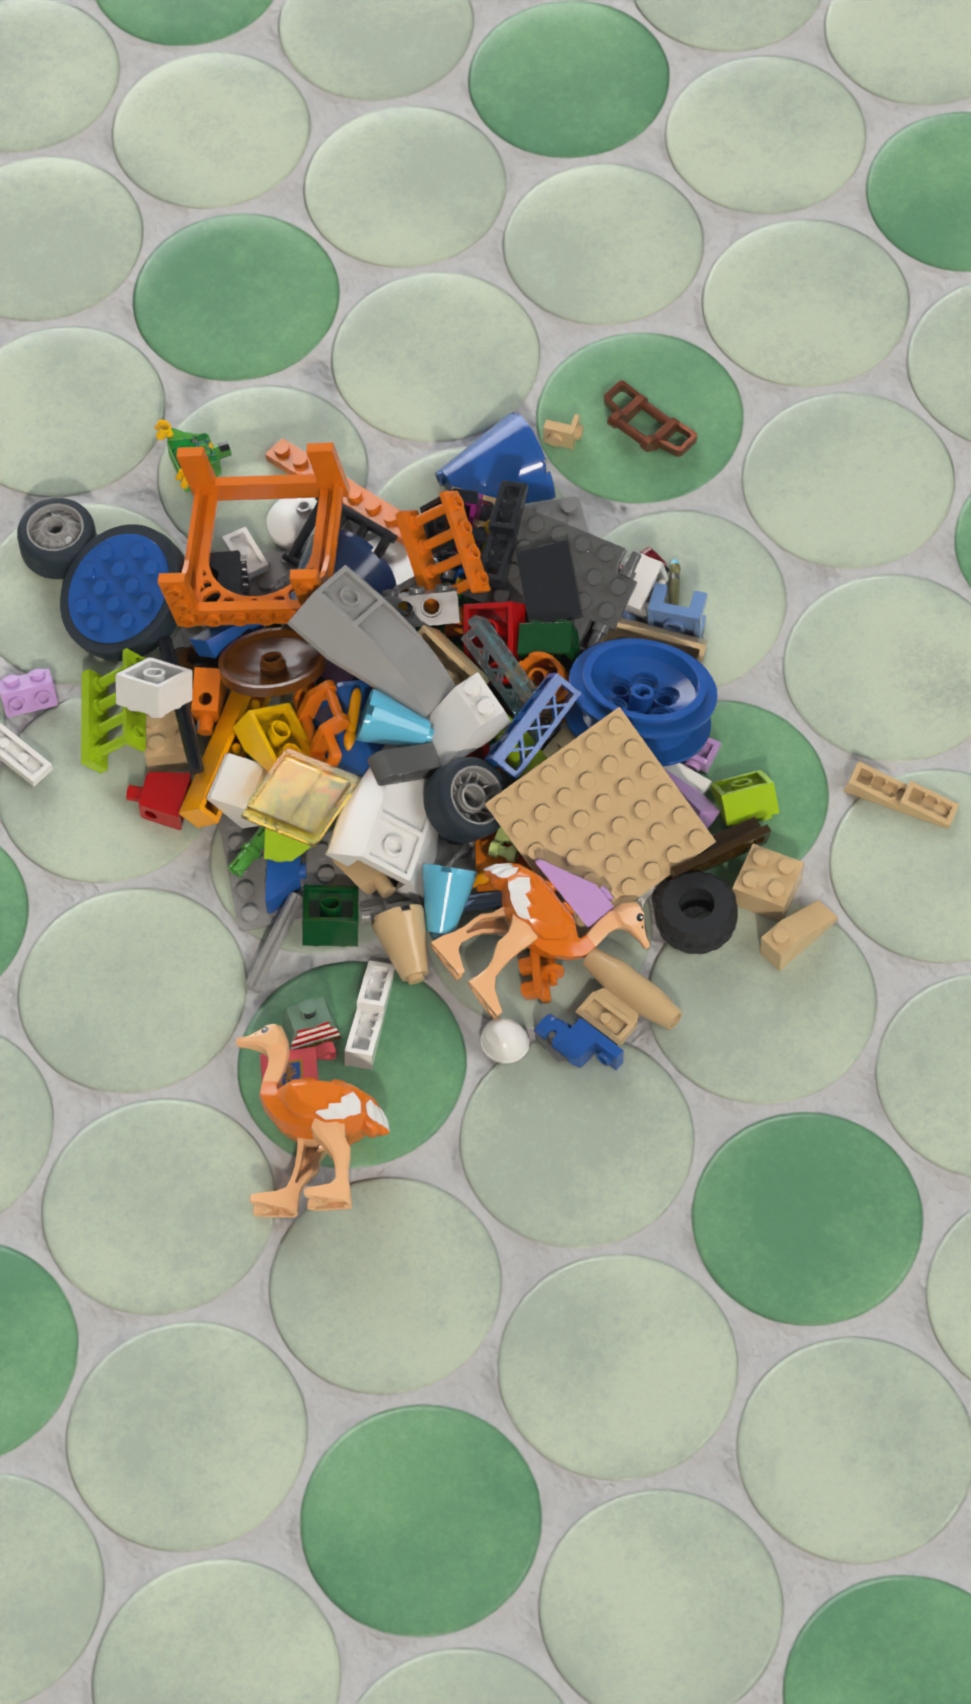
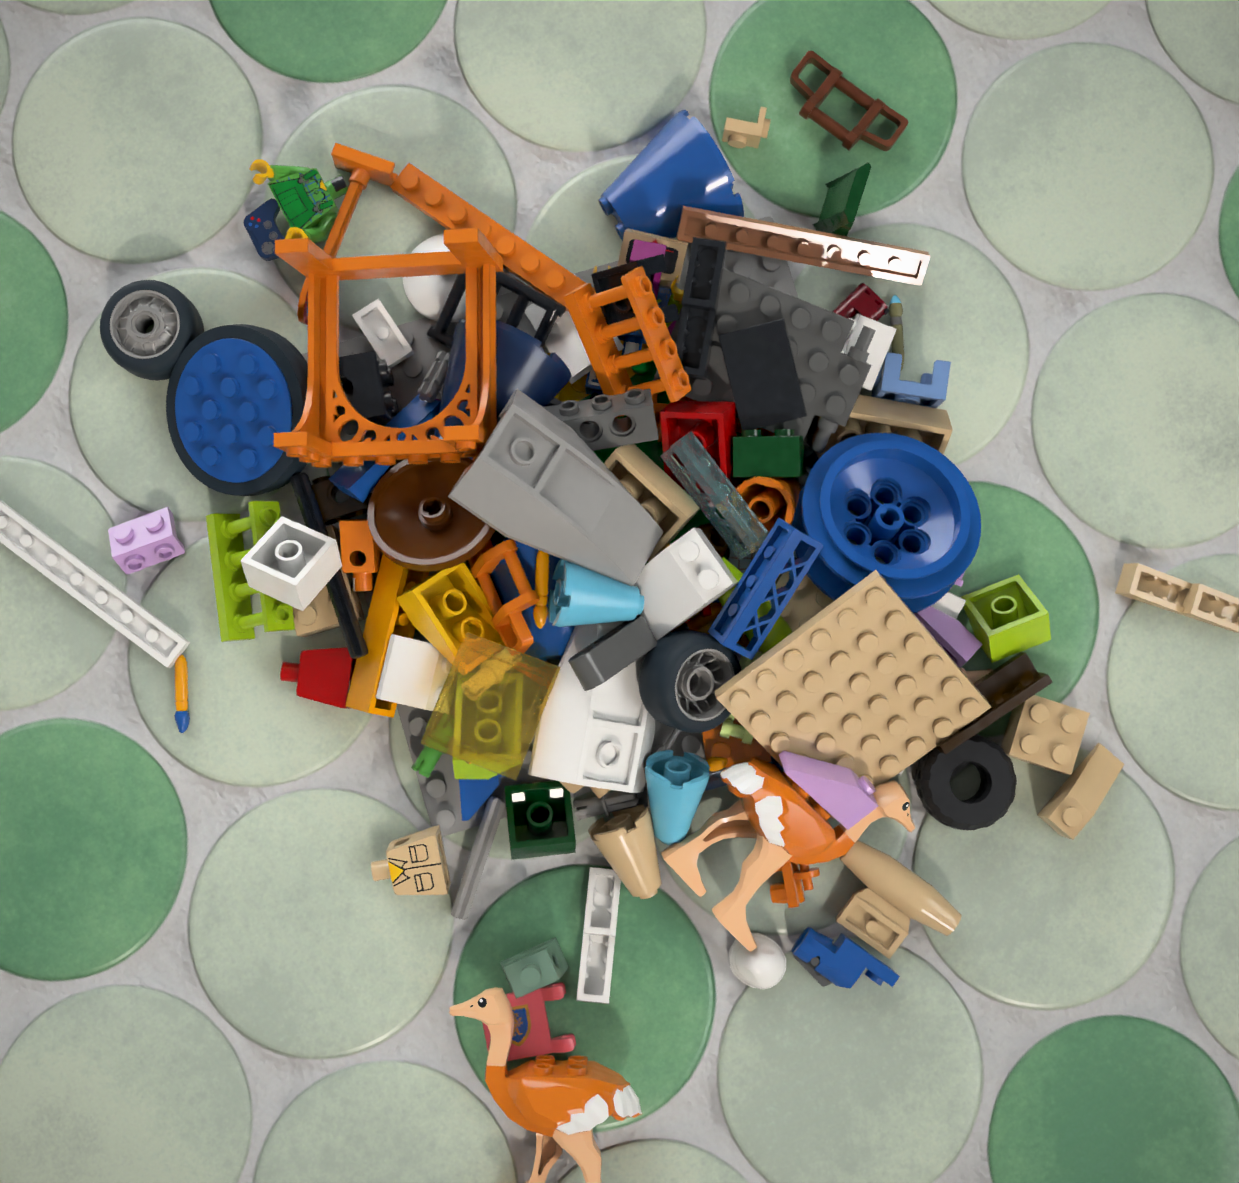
camera: 10 degrees left, 25 degrees up
none -> light orange piece [174,654,190,733]
none -> dark blue piece [243,198,285,261]
none -> orange piece [297,143,398,325]
none -> tan torso [371,825,451,895]
none -> nougat plate [677,206,930,286]
none -> dark green slope [812,162,871,236]

